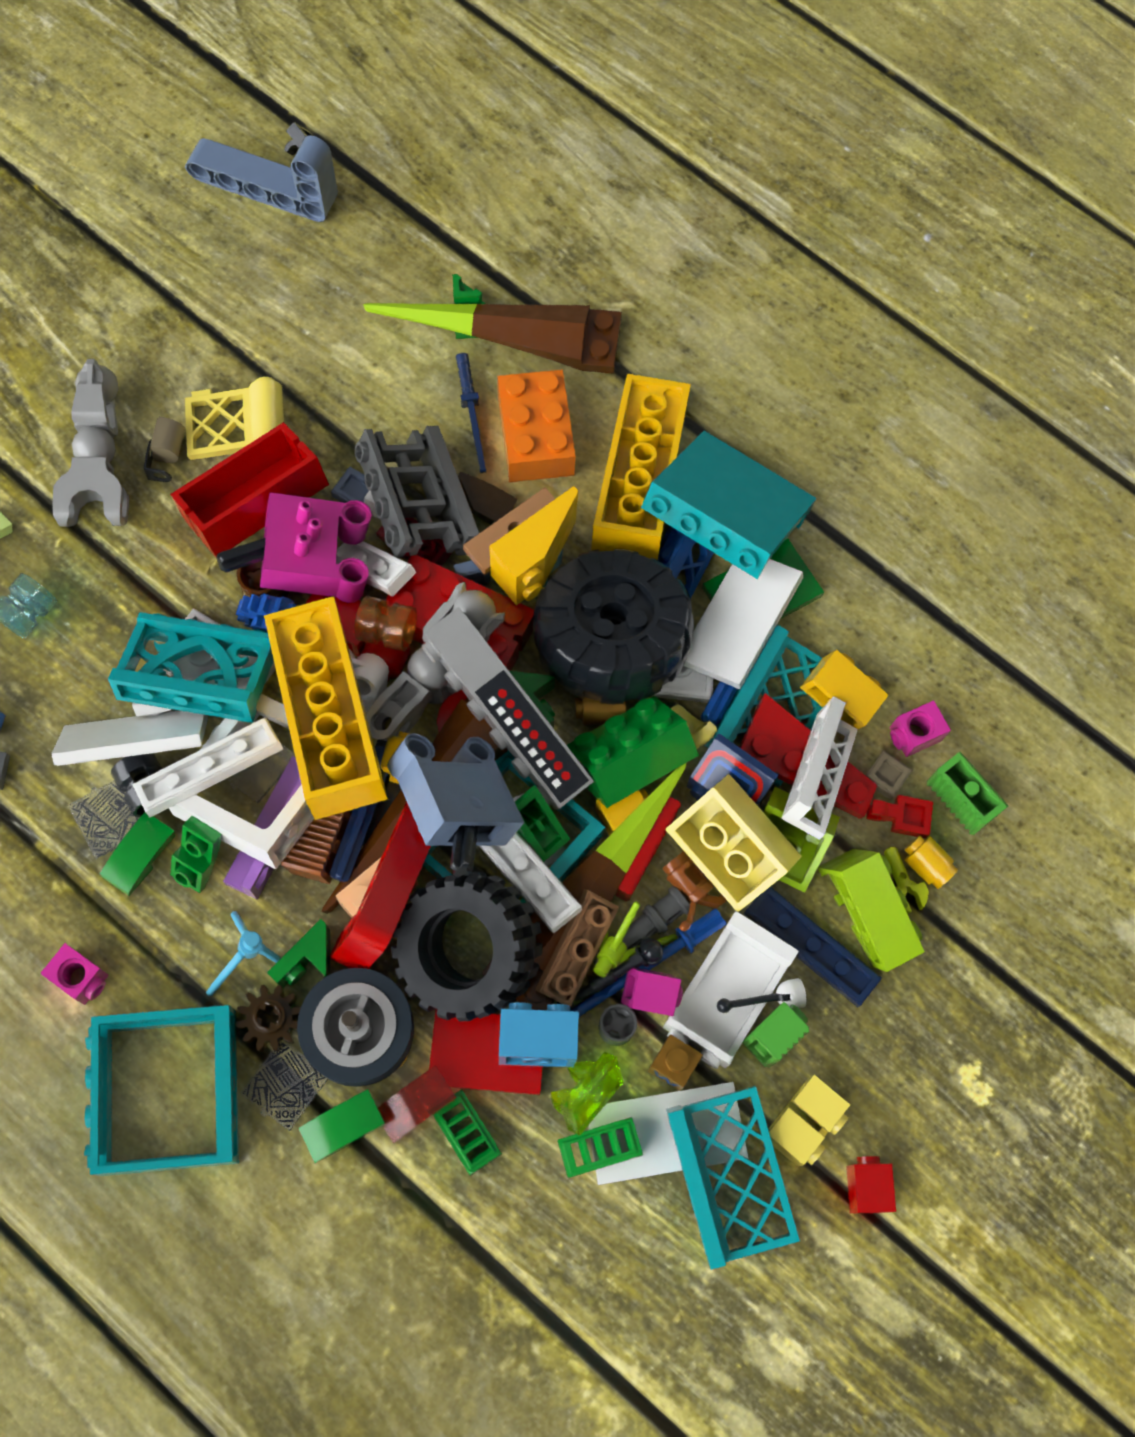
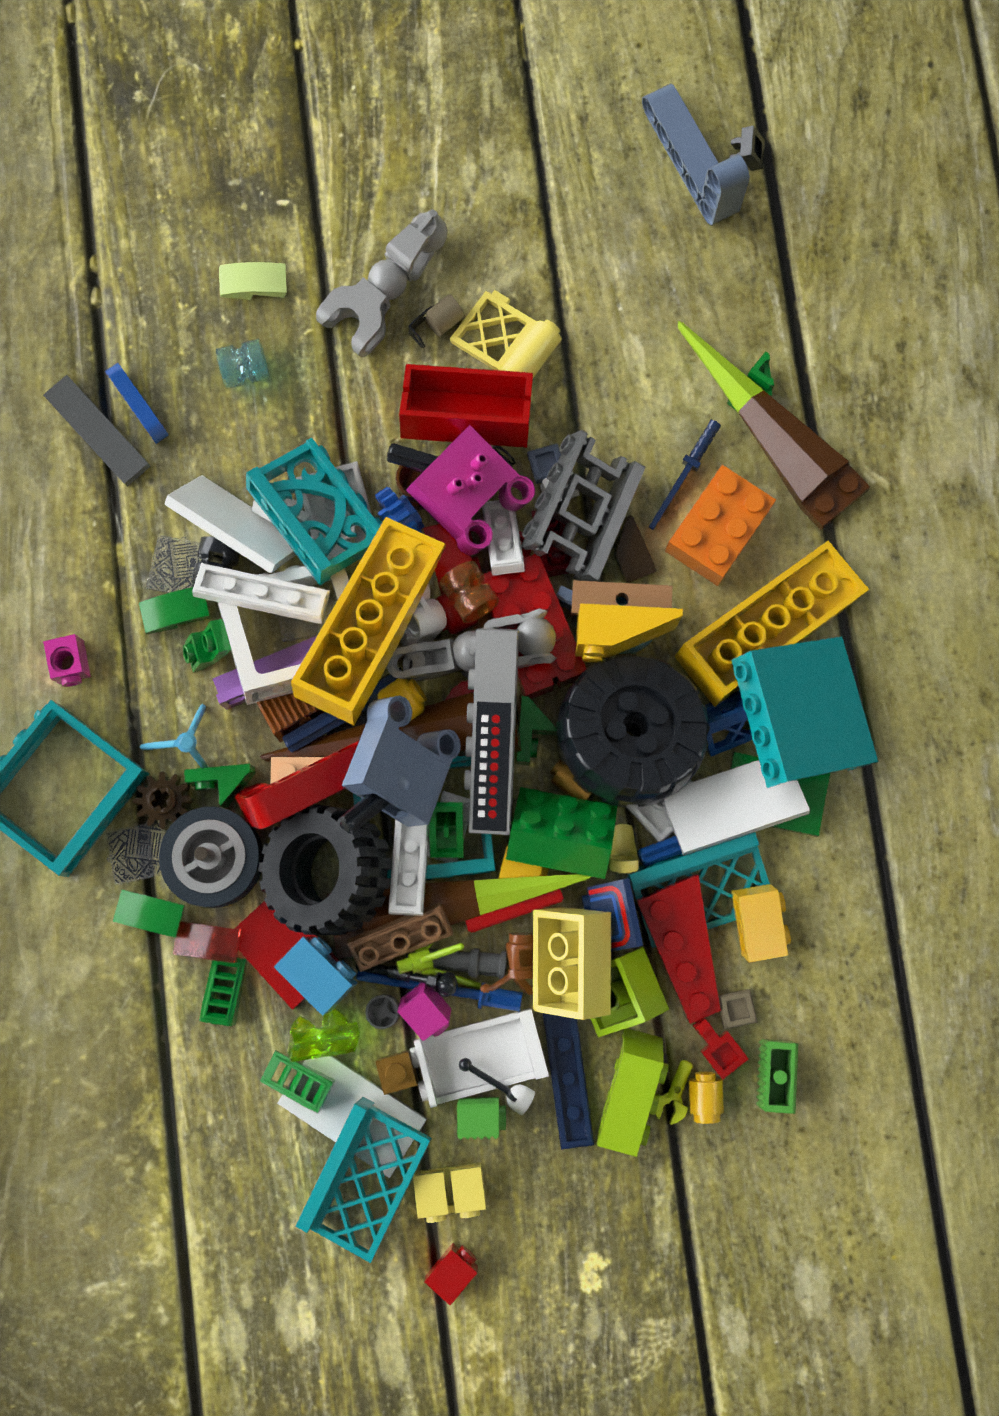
camera: 50 degrees right, 10 degrees up
white fence [781,696,858,840] -> none
dark pink brick [889,700,951,757] -> none

